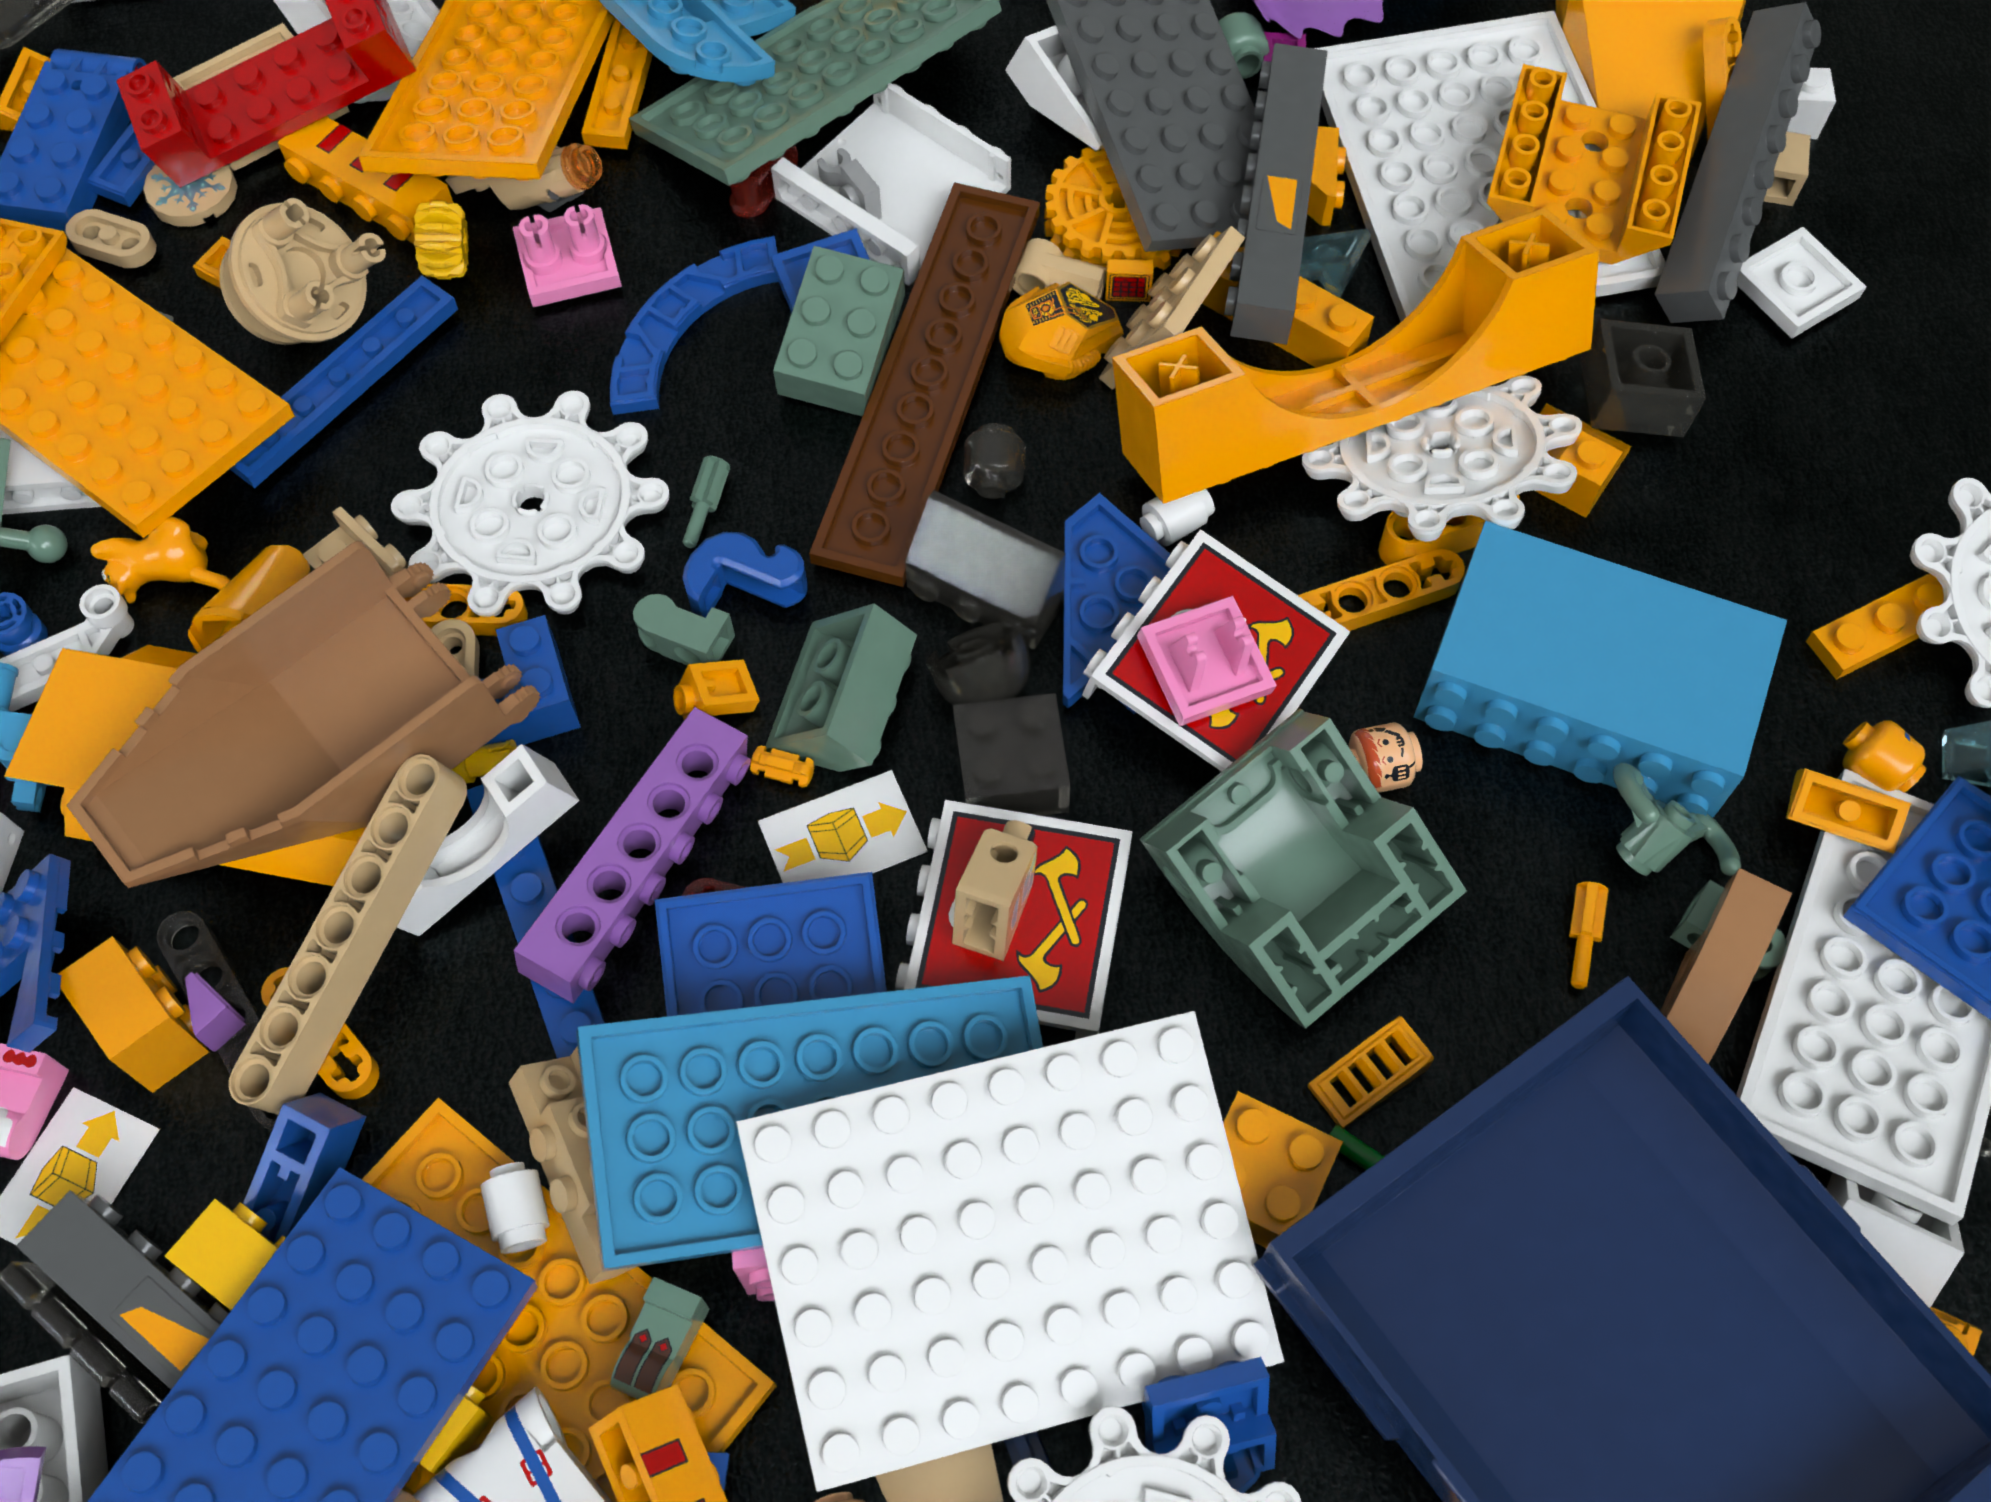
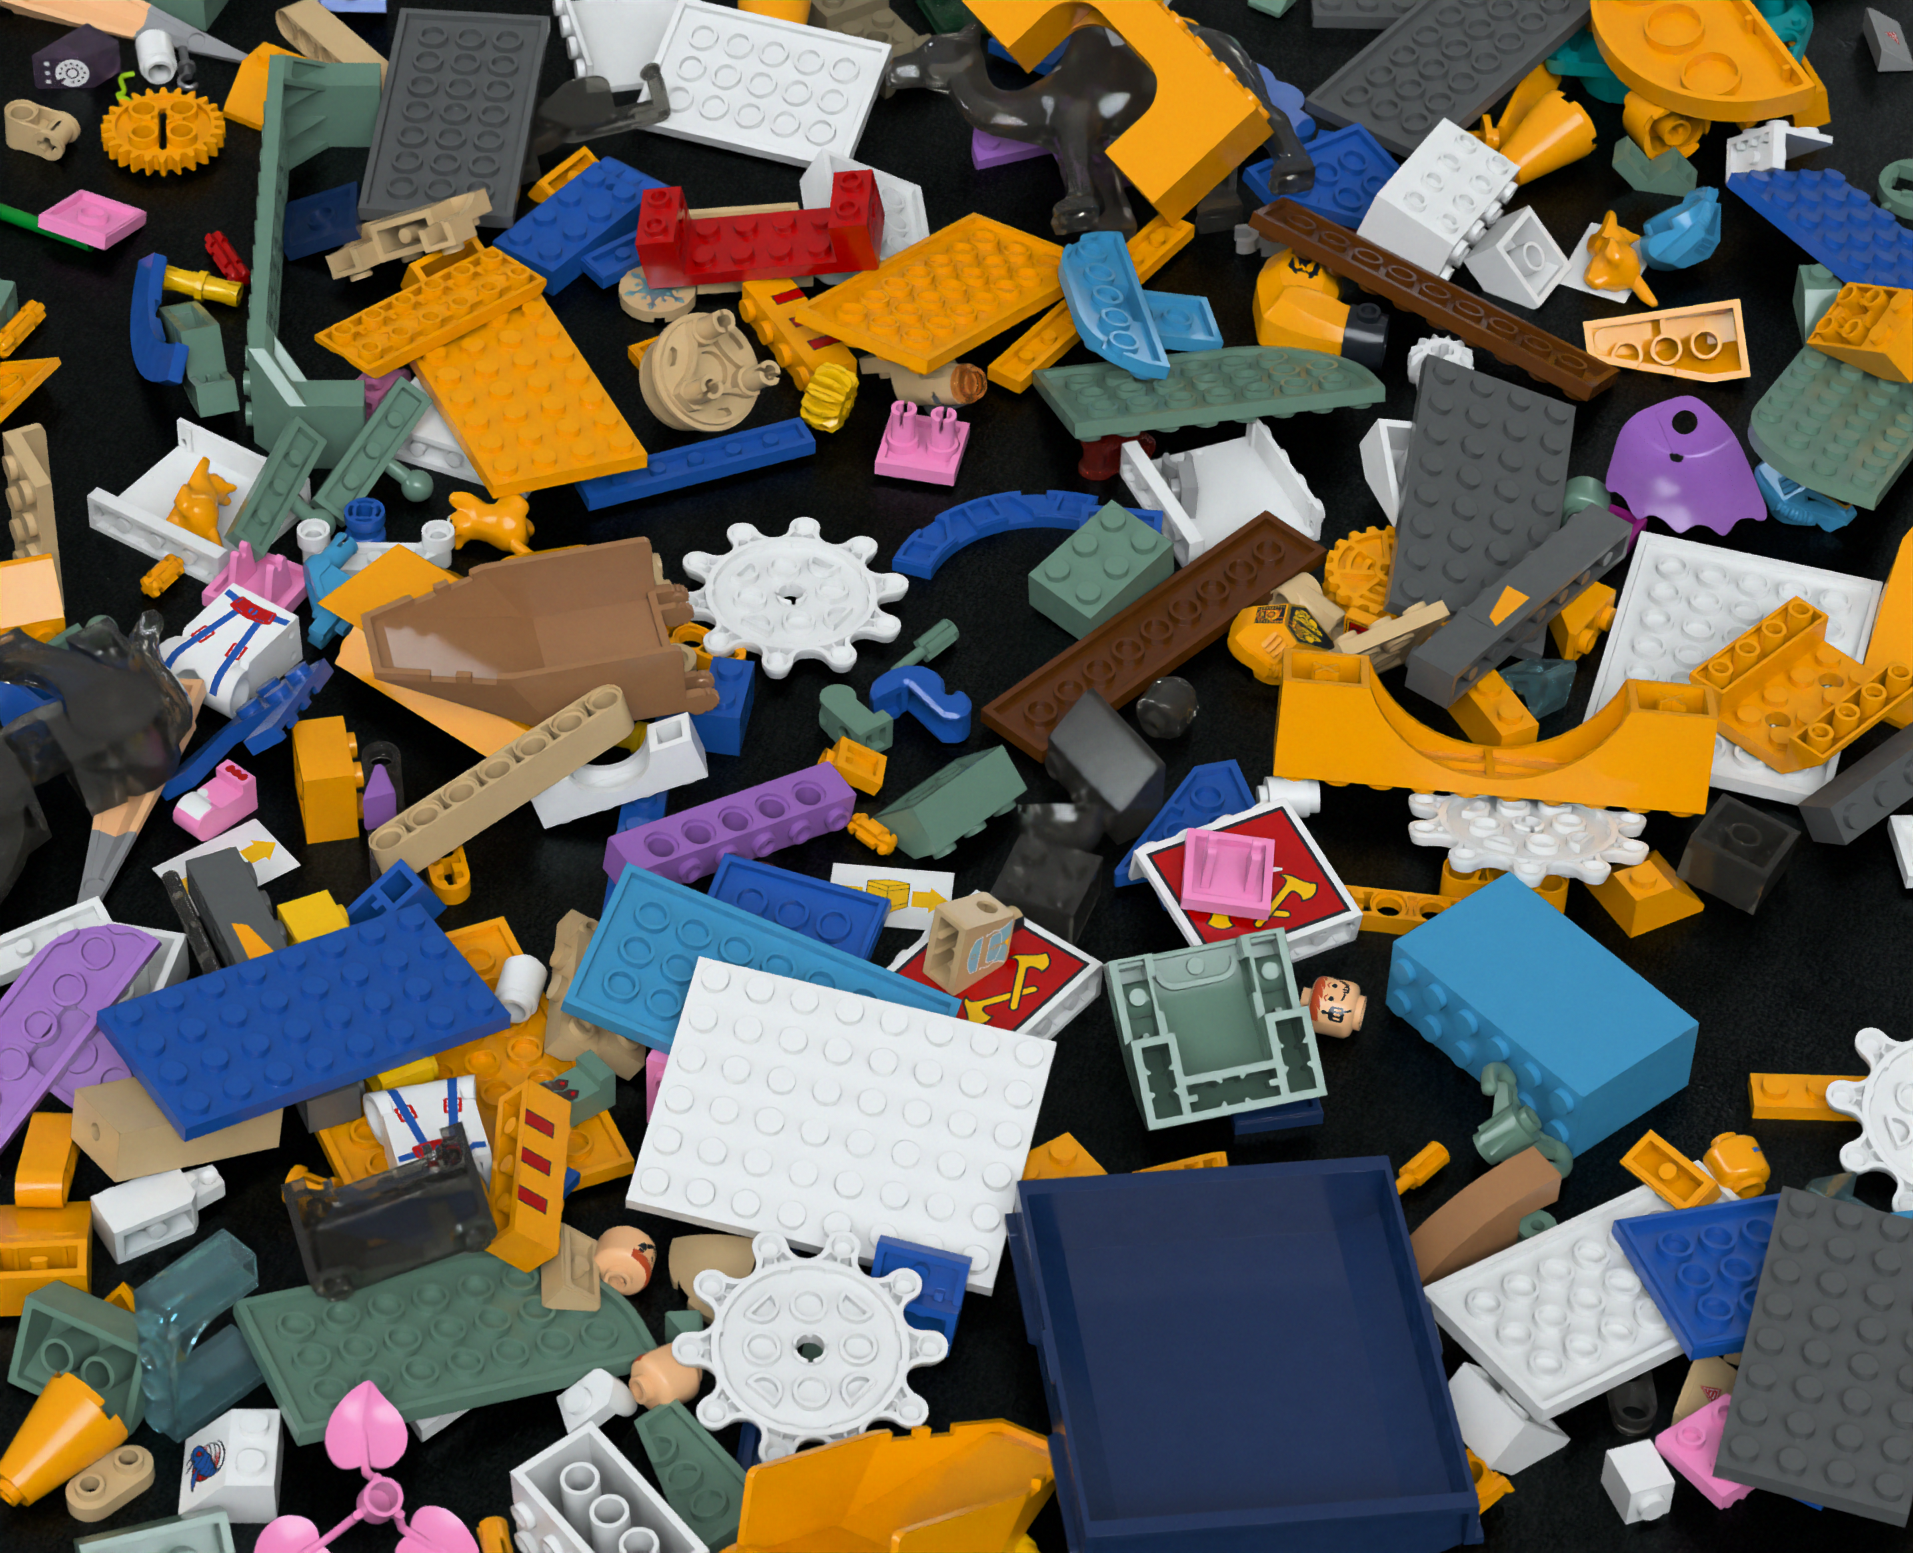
camera: 25 degrees right, 20 degrees down
tan plate [65,209,156,268] -> none

